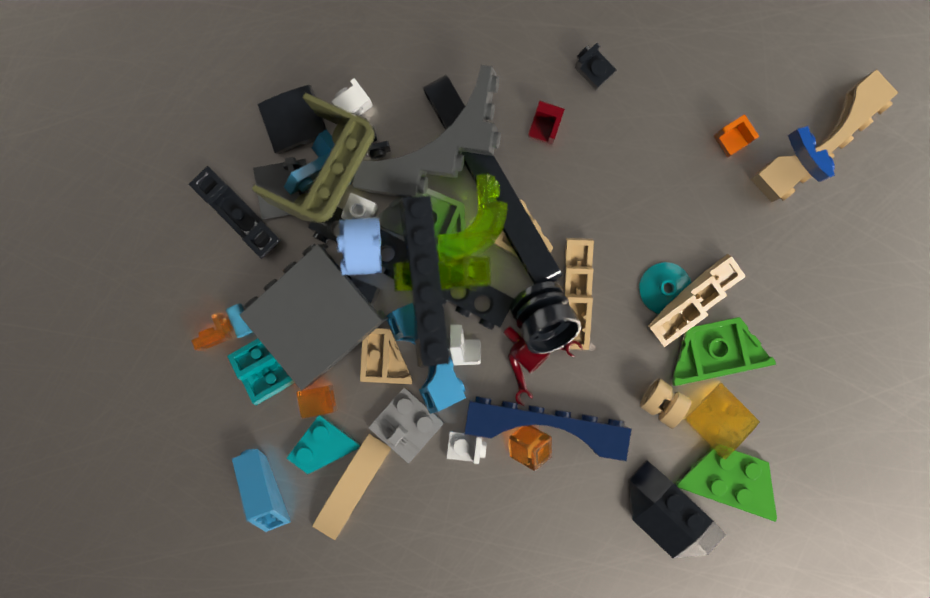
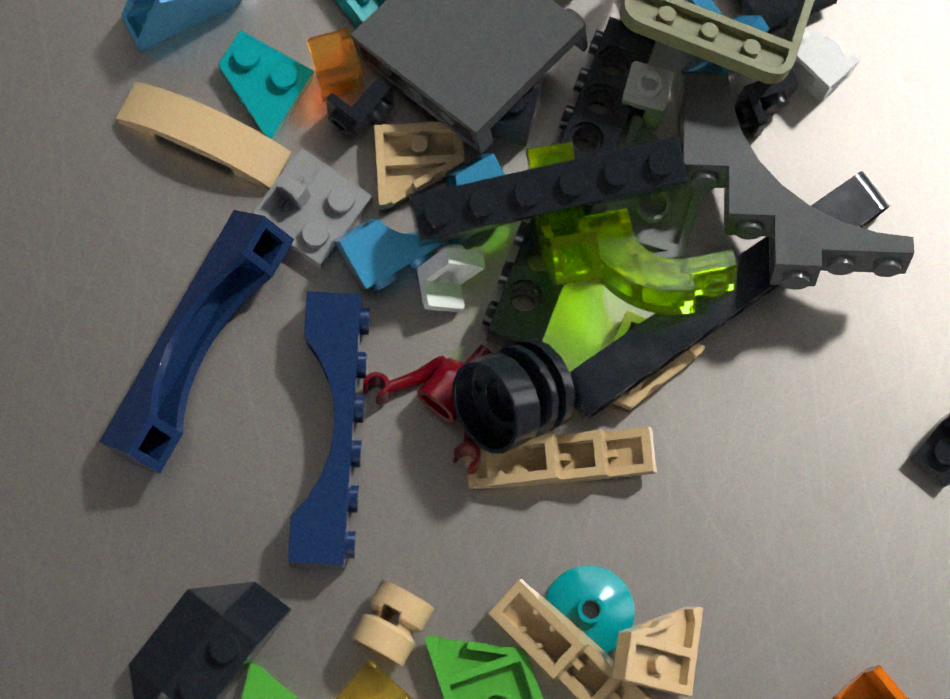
camera: 80 degrees right, 10 degrees down
light blue brick [338,218,382,275] -> none
white bracket [447,431,487,464] -> none
clear orange panel [509,425,552,471] -> none
dark red panel [528,100,565,145] -> none
none -> dark blue arch [99,210,294,474]
none -> black bracket [326,75,395,139]
none -> tan wing [612,607,703,697]

